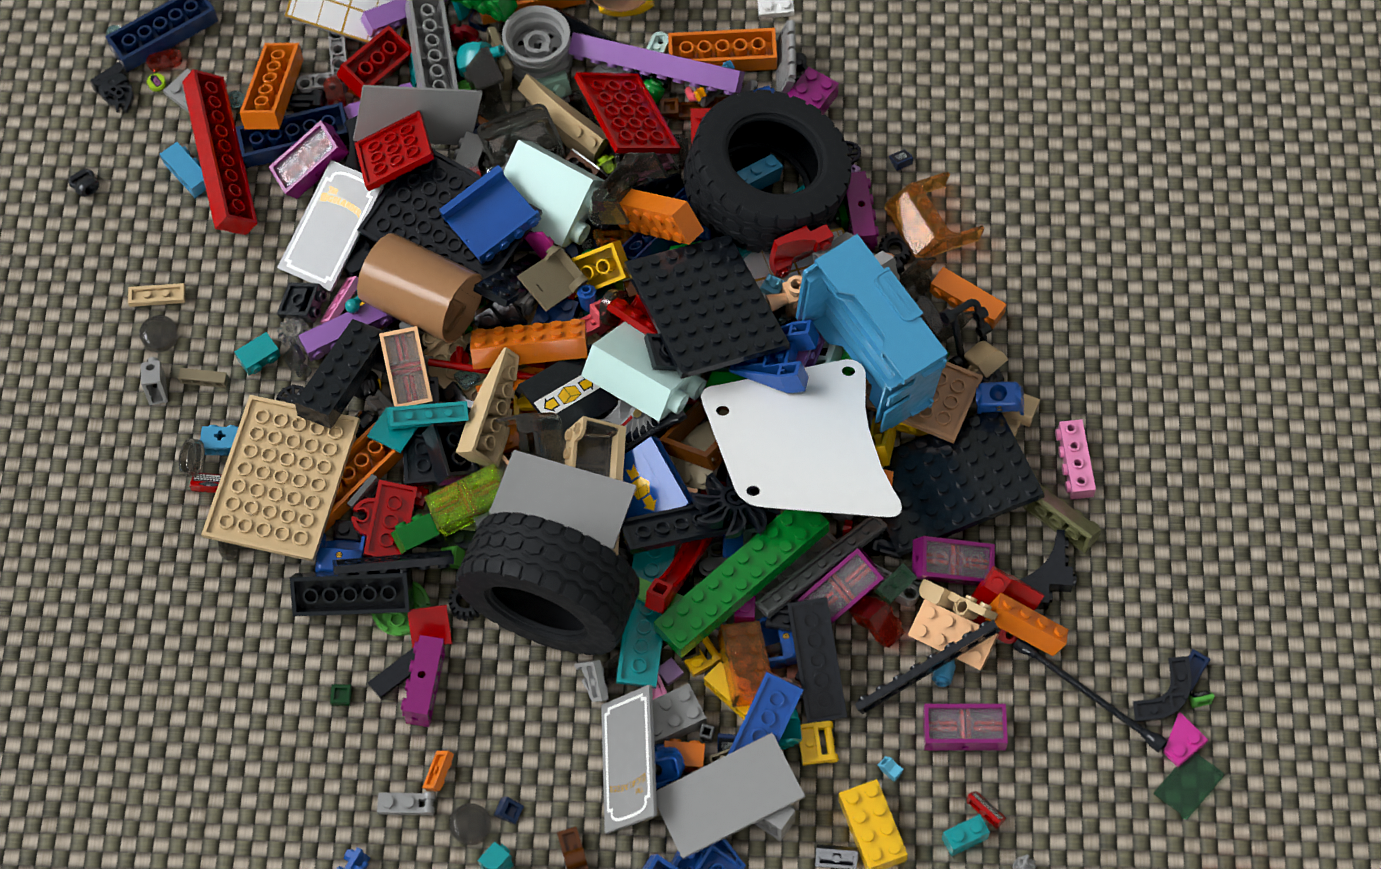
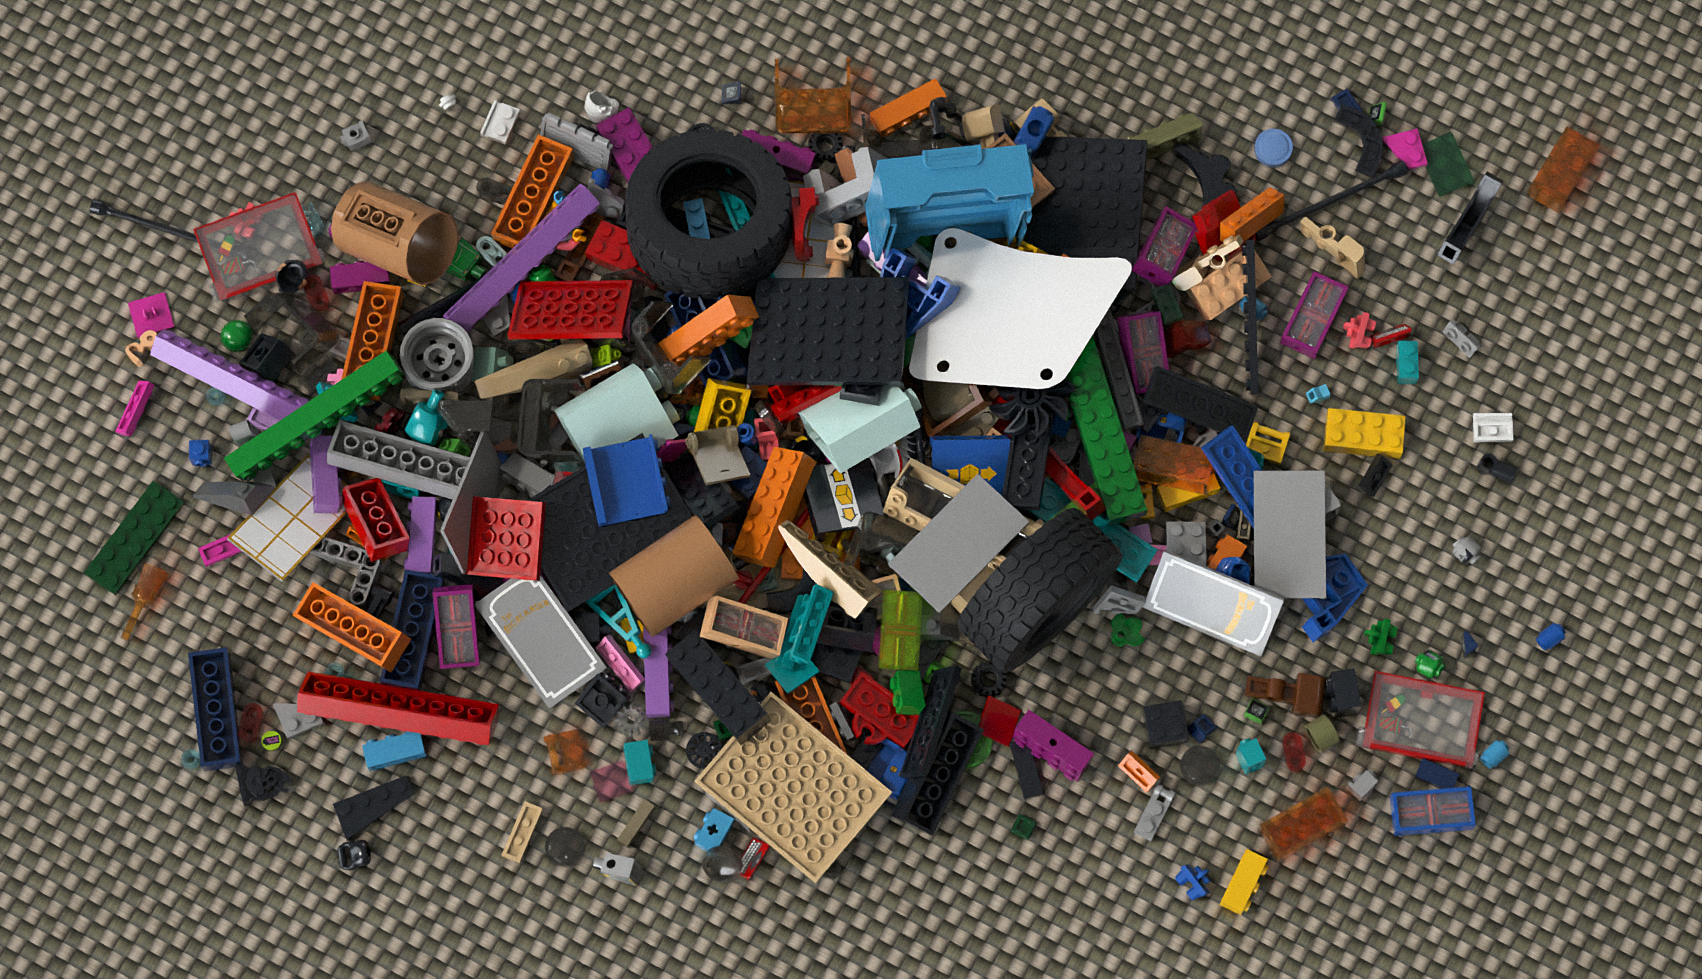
camera: 65 degrees left, 10 degrees up
clear red plate [323,76,347,107] -> none
medium azure tile [760,274,785,295] -> none
bright pink brick [1055,419,1096,500] -> none
none -> black wing [333,775,414,841]
none -> green torso [445,235,487,281]
none -> clear smoke plate [476,178,512,205]
none -> clear orange plate [543,729,586,775]
none -> white hair [584,91,619,123]
none -> clear pink piece [590,761,633,802]
none -> green plate [1110,613,1145,647]
none -> black brick [1142,700,1189,749]
none -> slope [1244,698,1270,725]
none -> medium blue piece [1254,129,1293,167]
none -> tan plate [1300,217,1366,279]
none -> coral hips [1343,312,1376,349]
none -> black arch [1437,171,1504,265]

